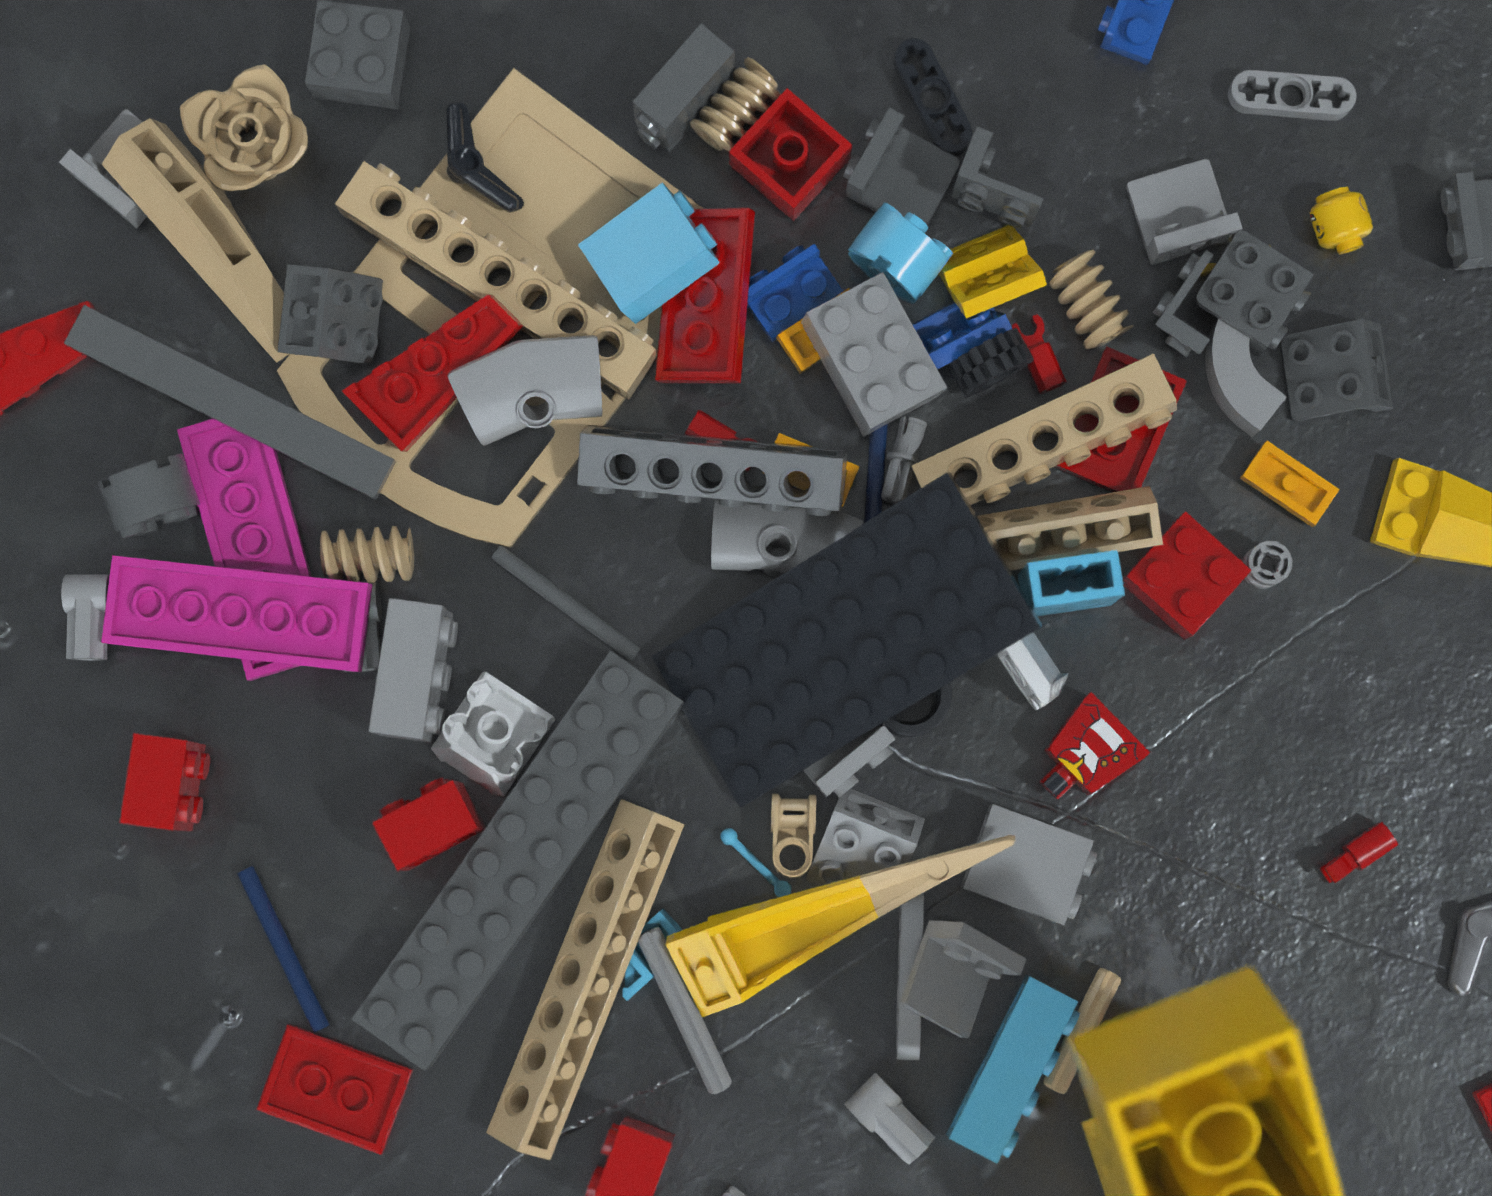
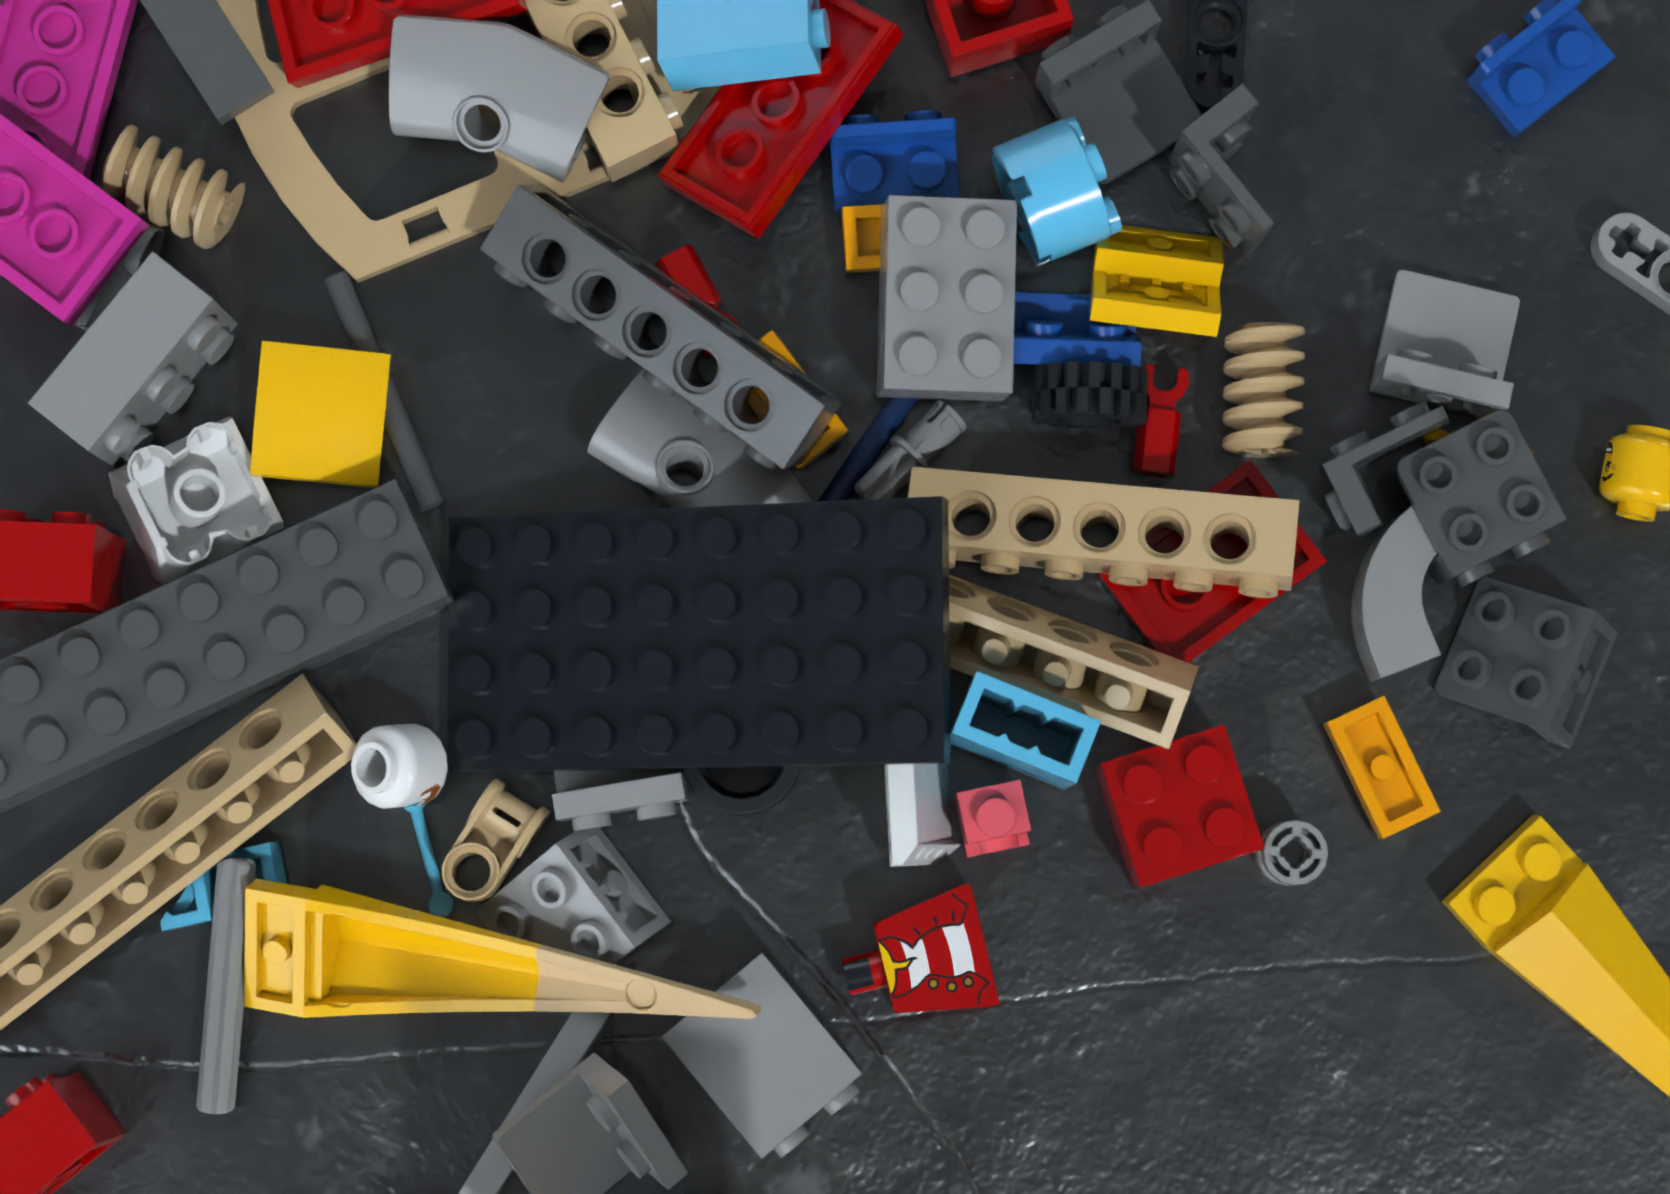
camera: 25 degrees right, 0 degrees up
none -> yellow slope [250,341,391,488]
none -> white head [351,724,448,809]
none -> coral brick [954,780,1031,858]

